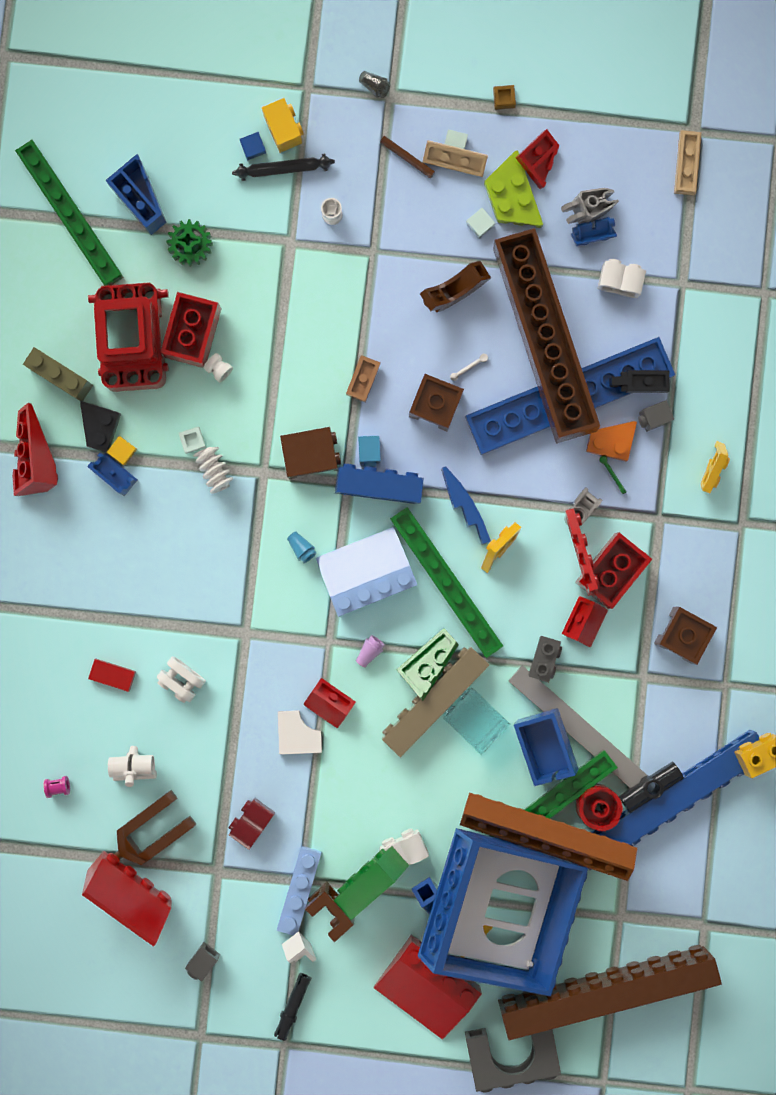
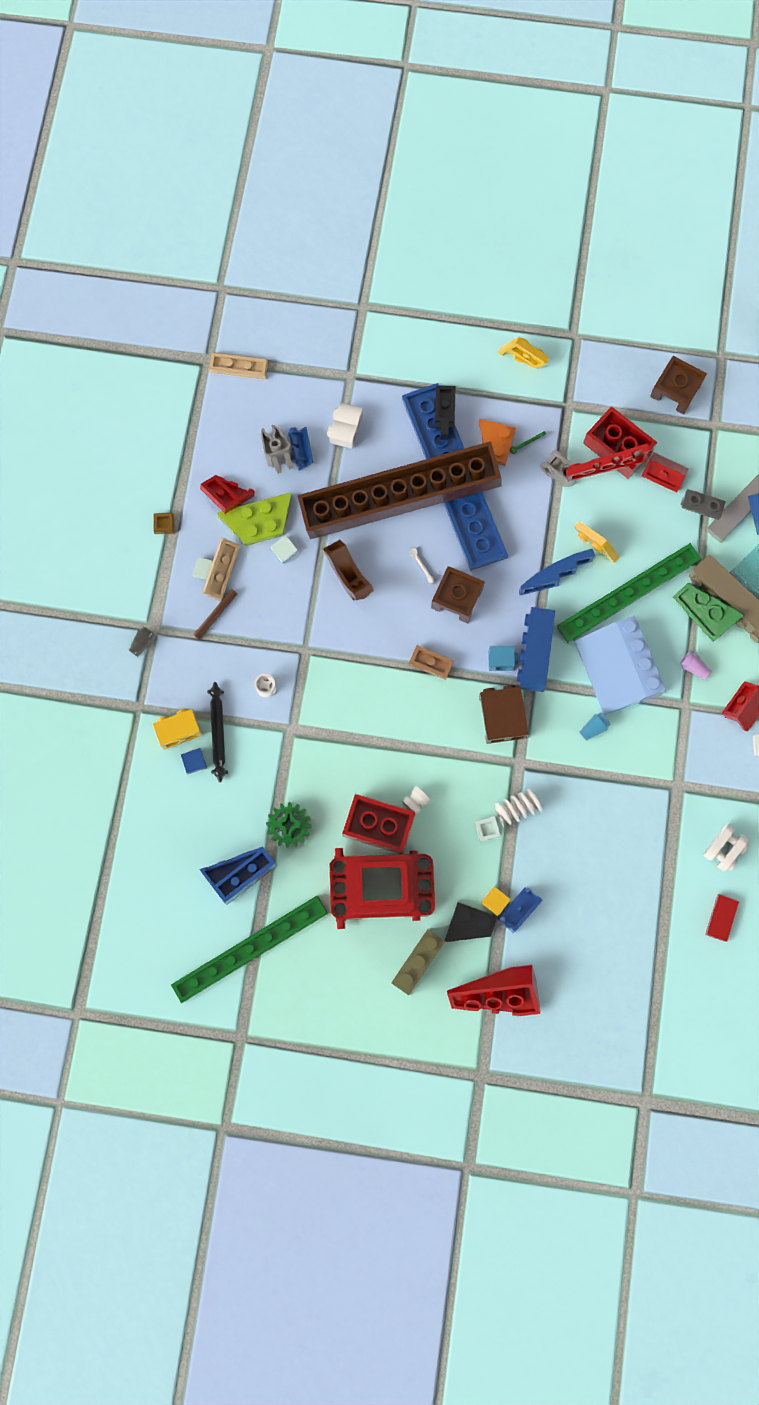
camera: 85 degrees left, 10 degrees down
dark grey brick [638,400,674,432] -> none

